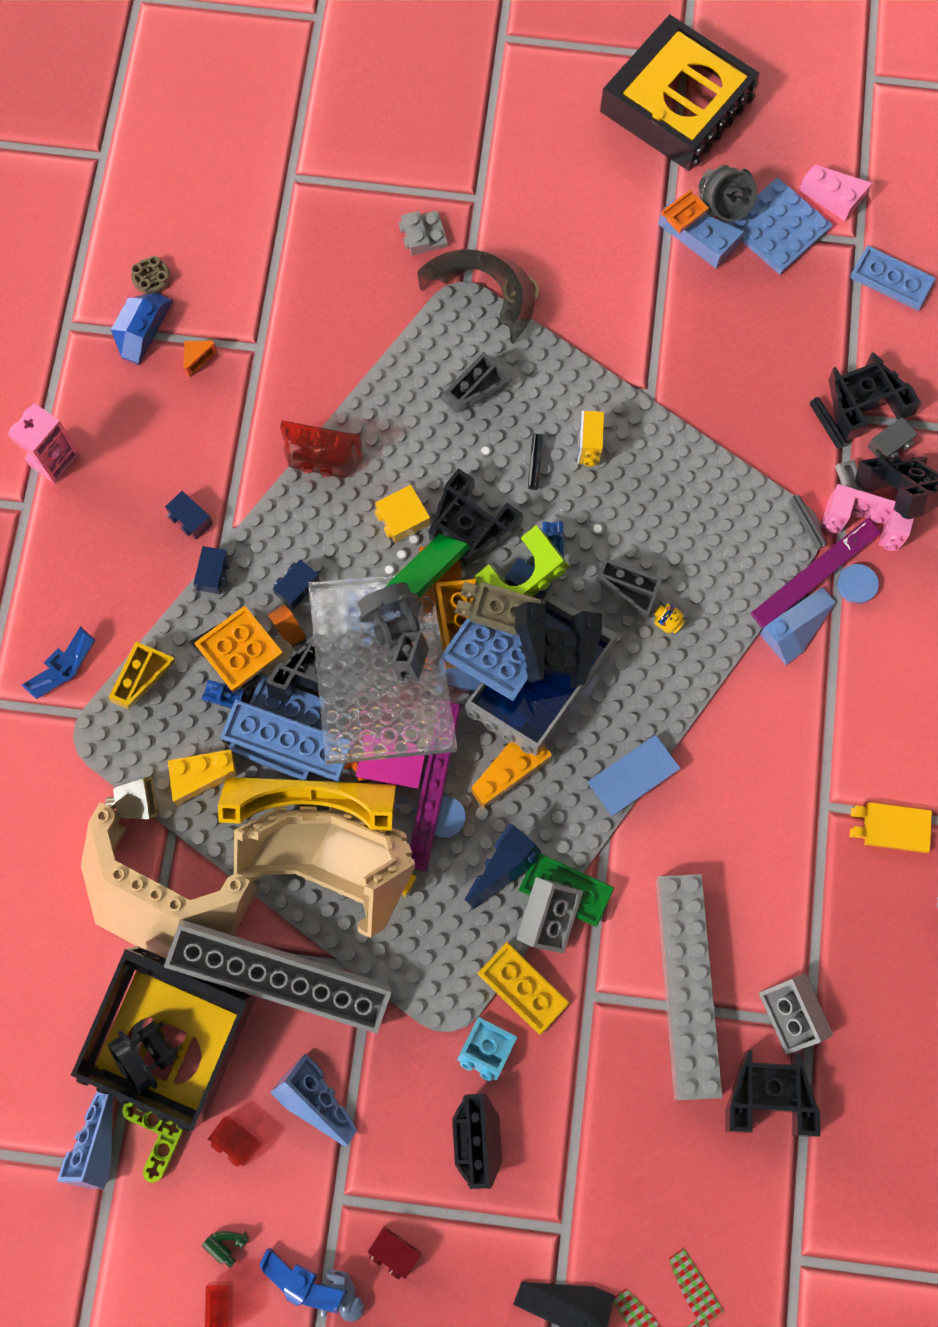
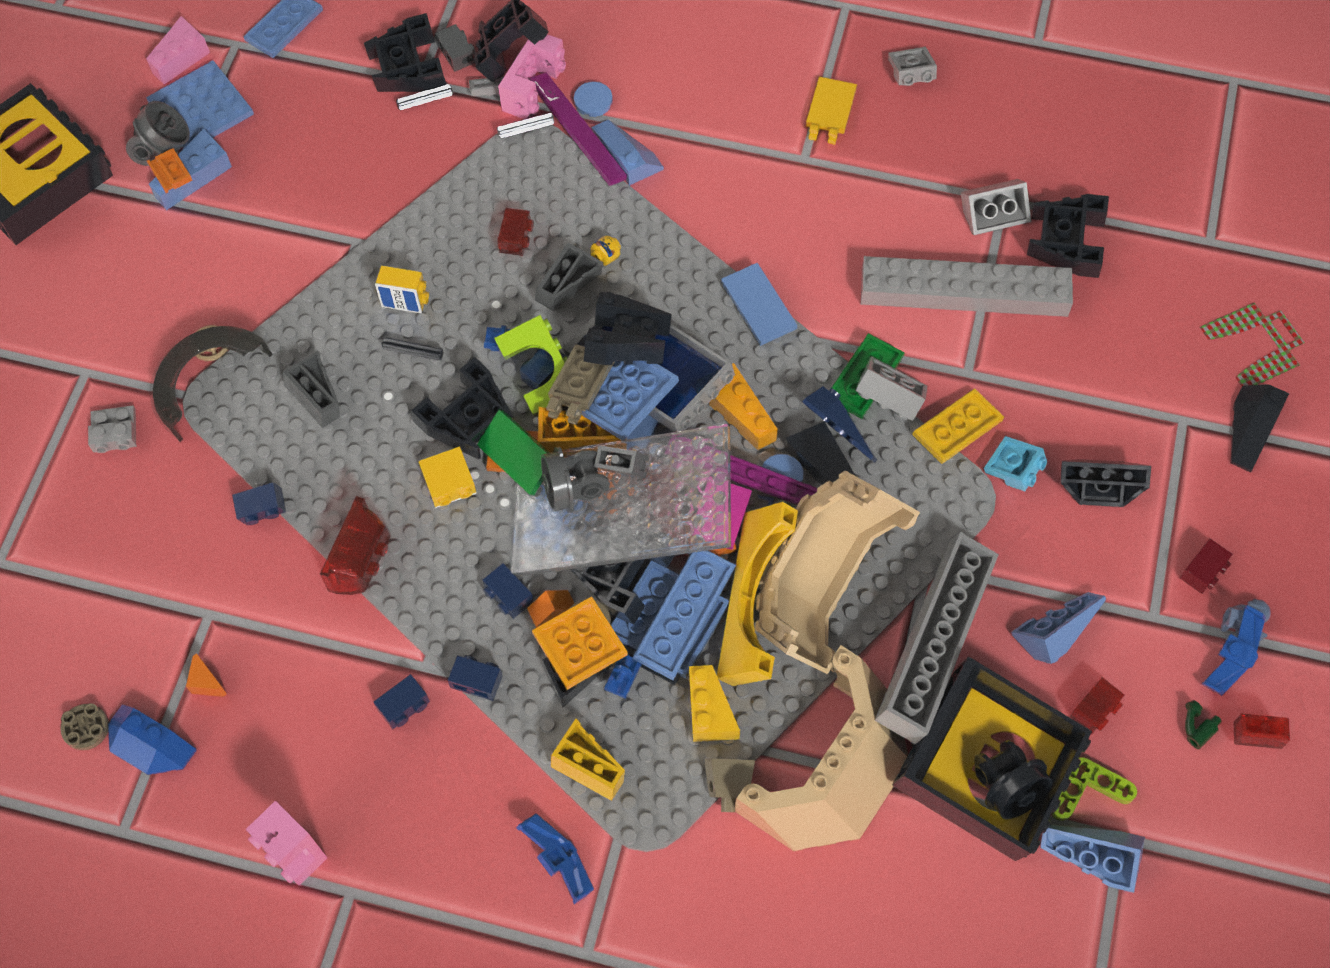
camera: 80 degrees left, 10 degrees down
none -> dark blue brick [232,482,286,525]
none -> clear red brick [497,208,534,256]
none -> black slope [785,421,856,485]

